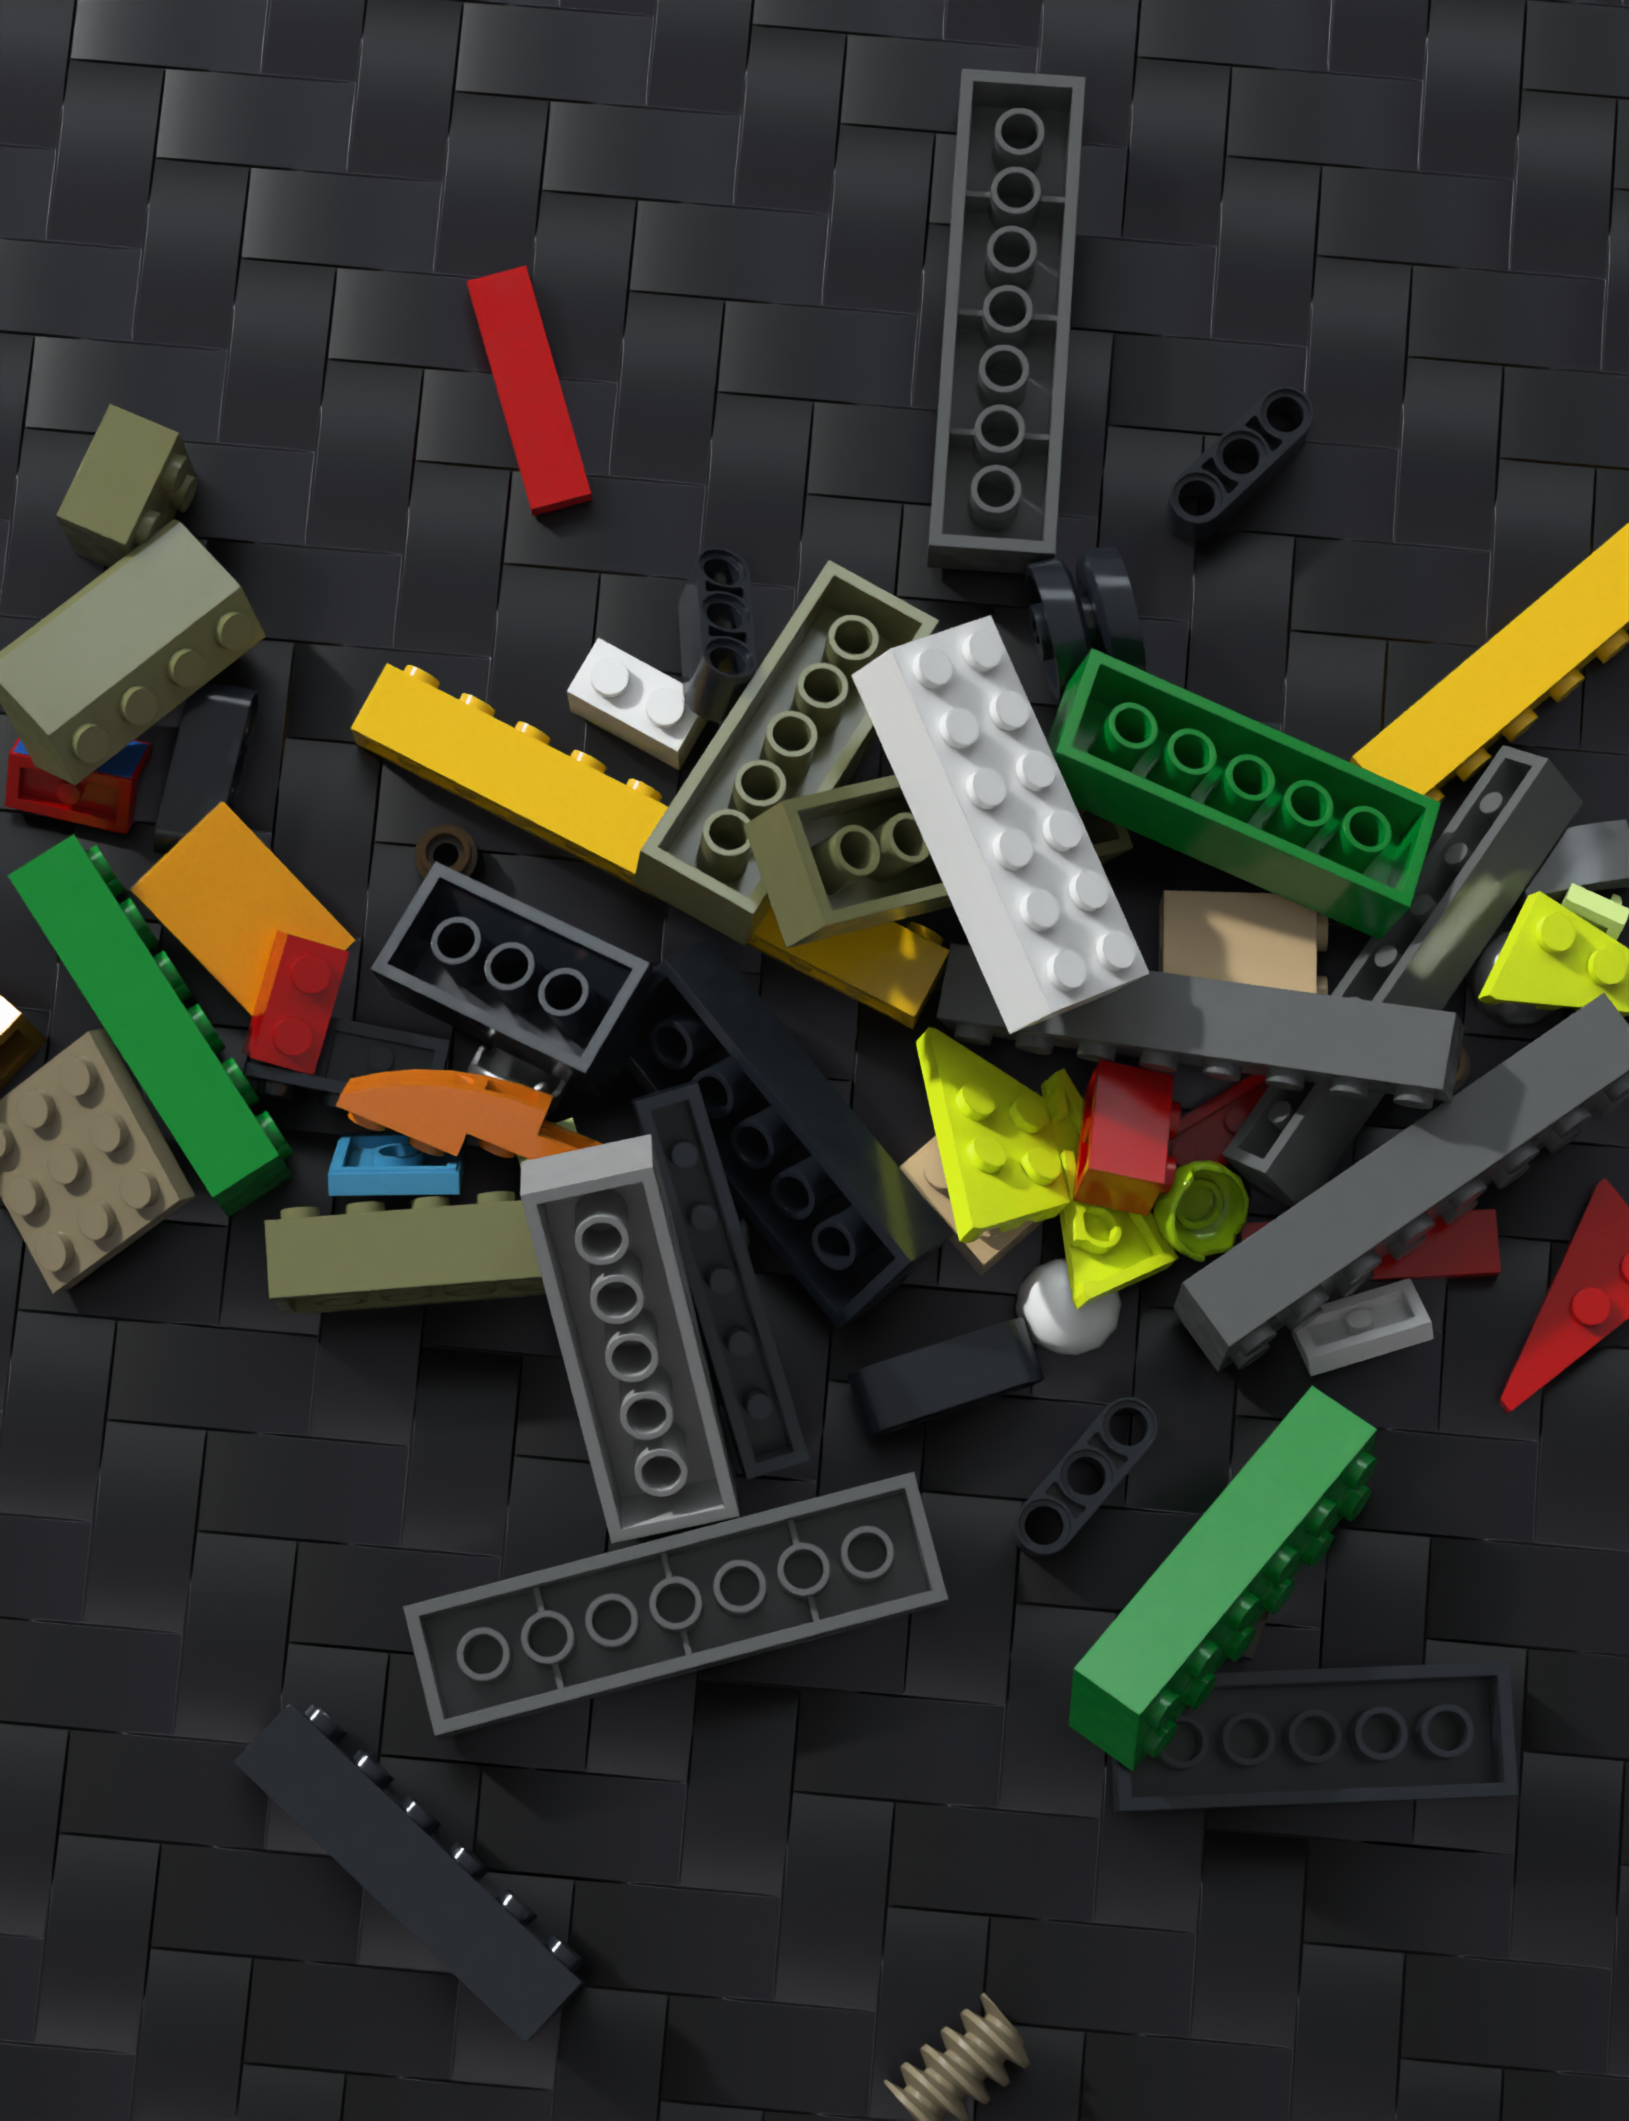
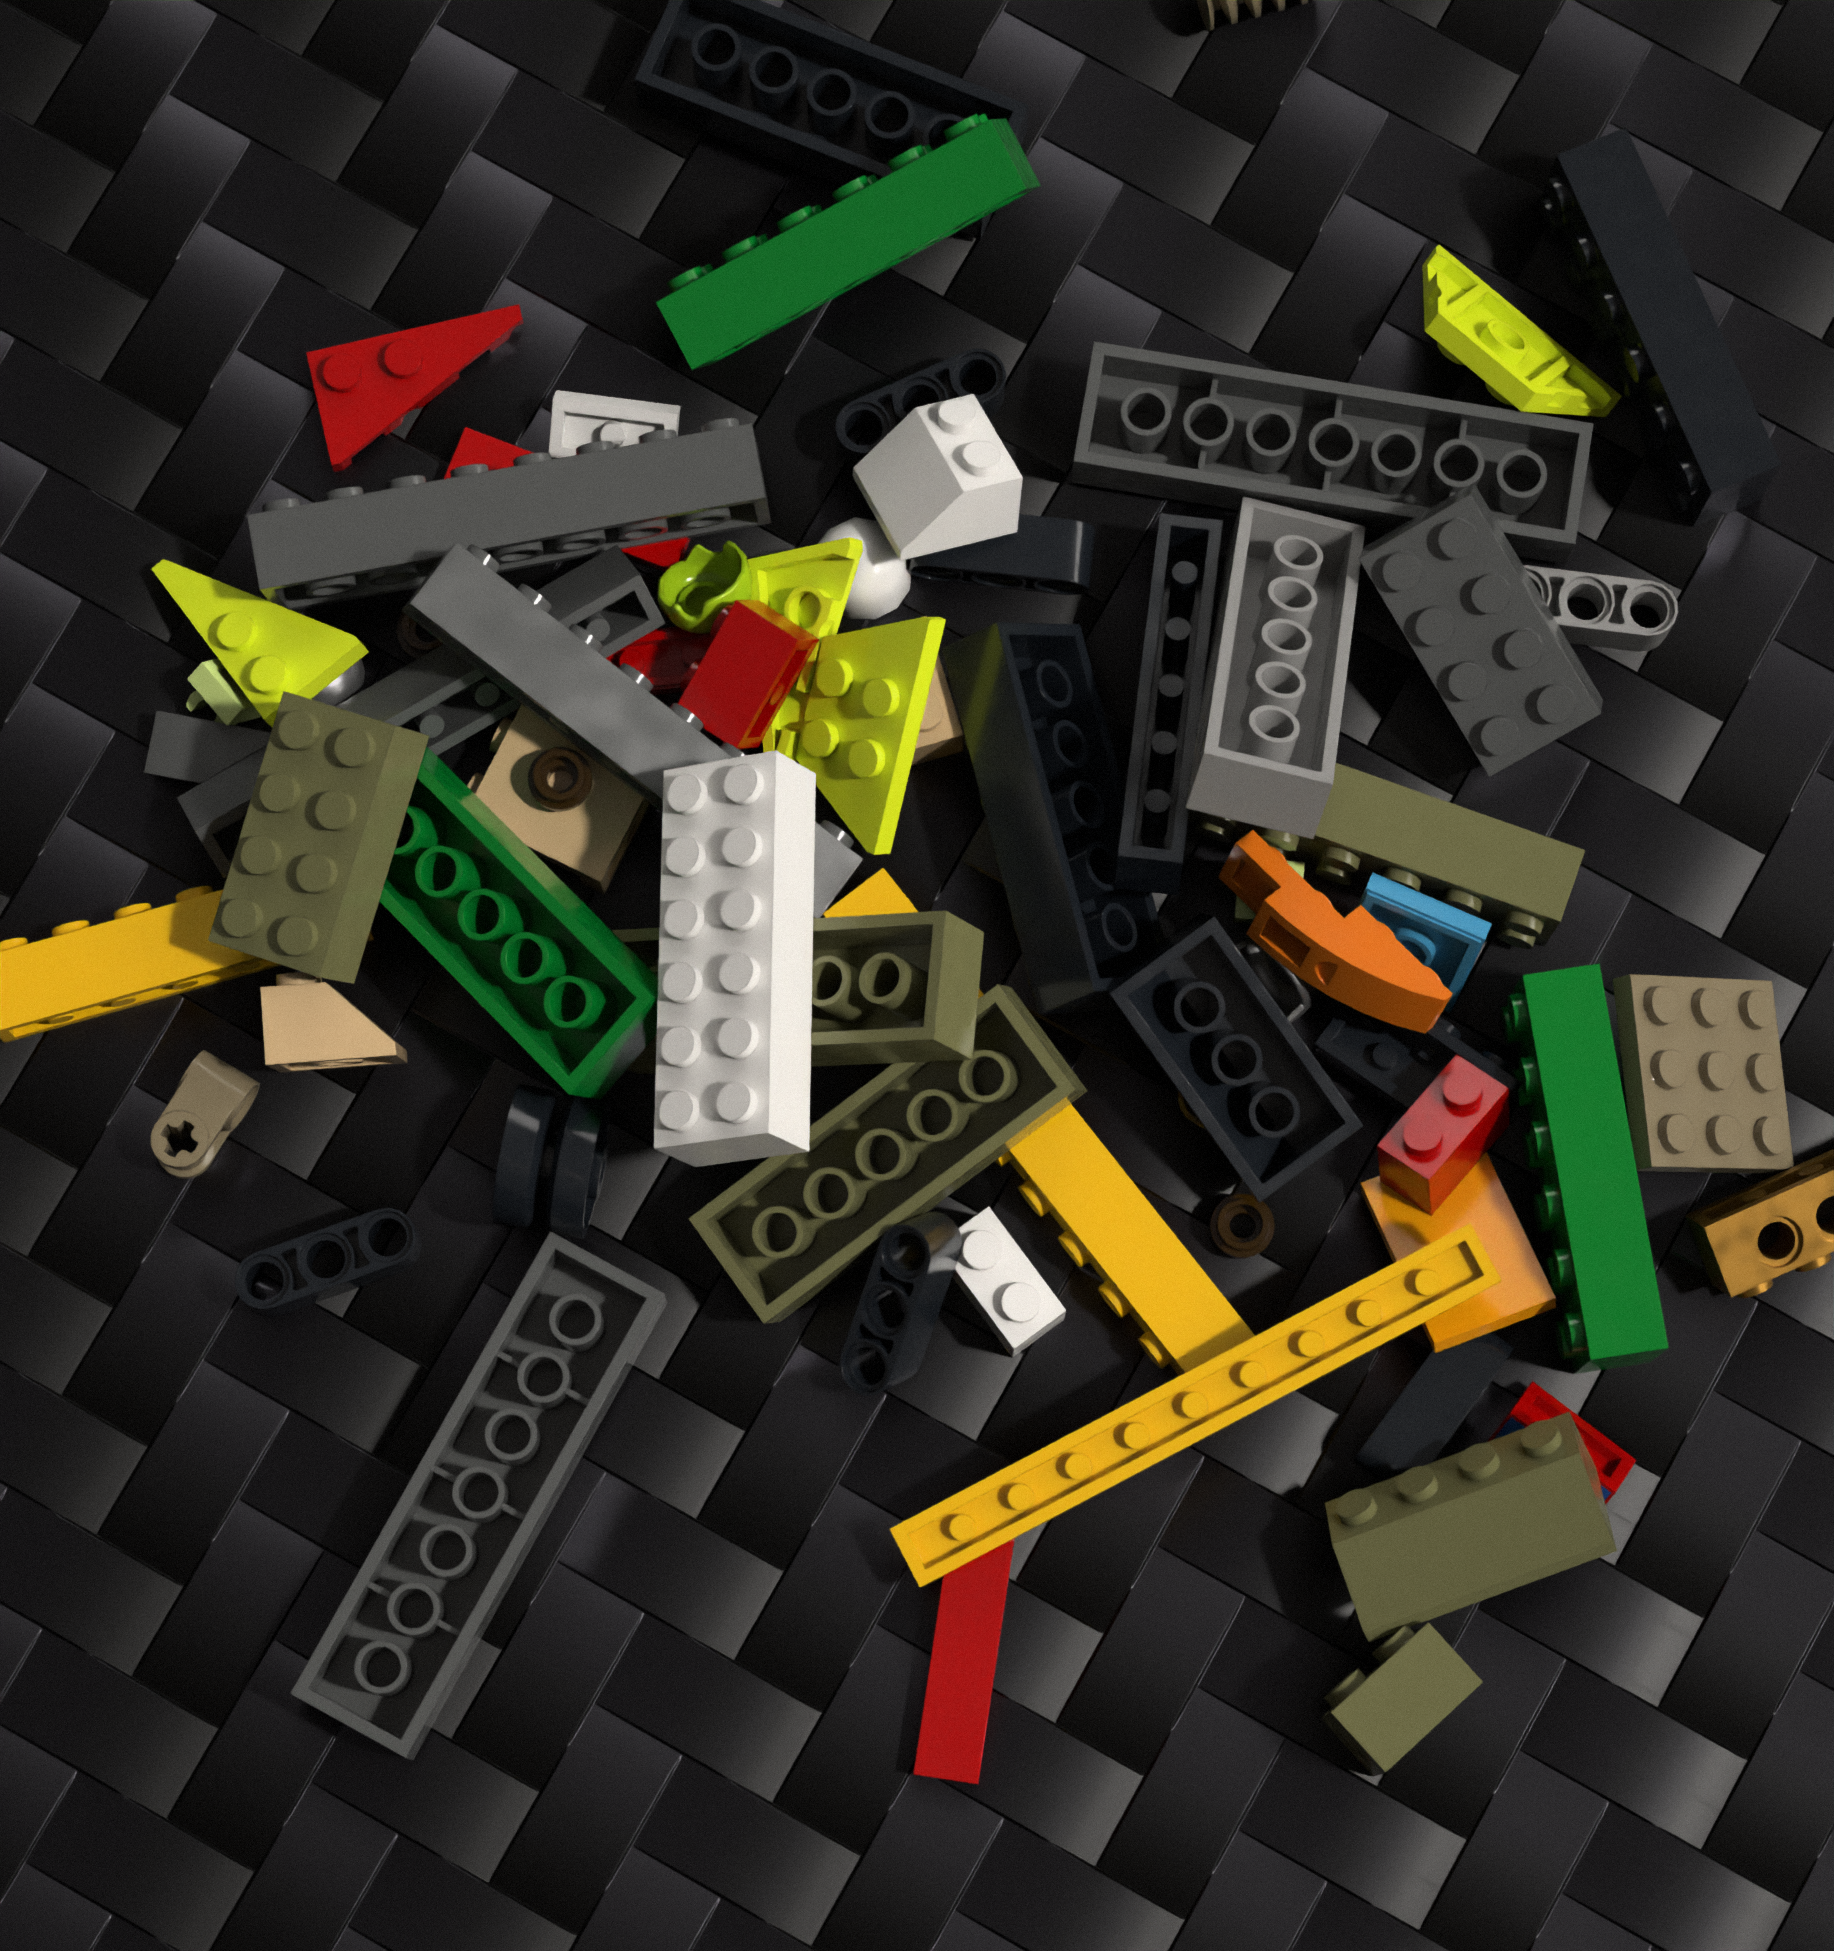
camera: 155 degrees left, 0 degrees up
none -> dark tan piece [151,1050,260,1179]
none -> olive brick [208,691,429,984]
none -> tan slope [260,972,407,1073]
none -> dark brown plate [528,747,592,812]
none -> white slope [853,394,1023,561]
none -> yellow plate [890,1222,1502,1587]
none -> dark grey brick [1359,483,1603,777]
none -> neon yellow wing [1422,245,1622,417]
none -> light grey beam [1523,565,1678,652]

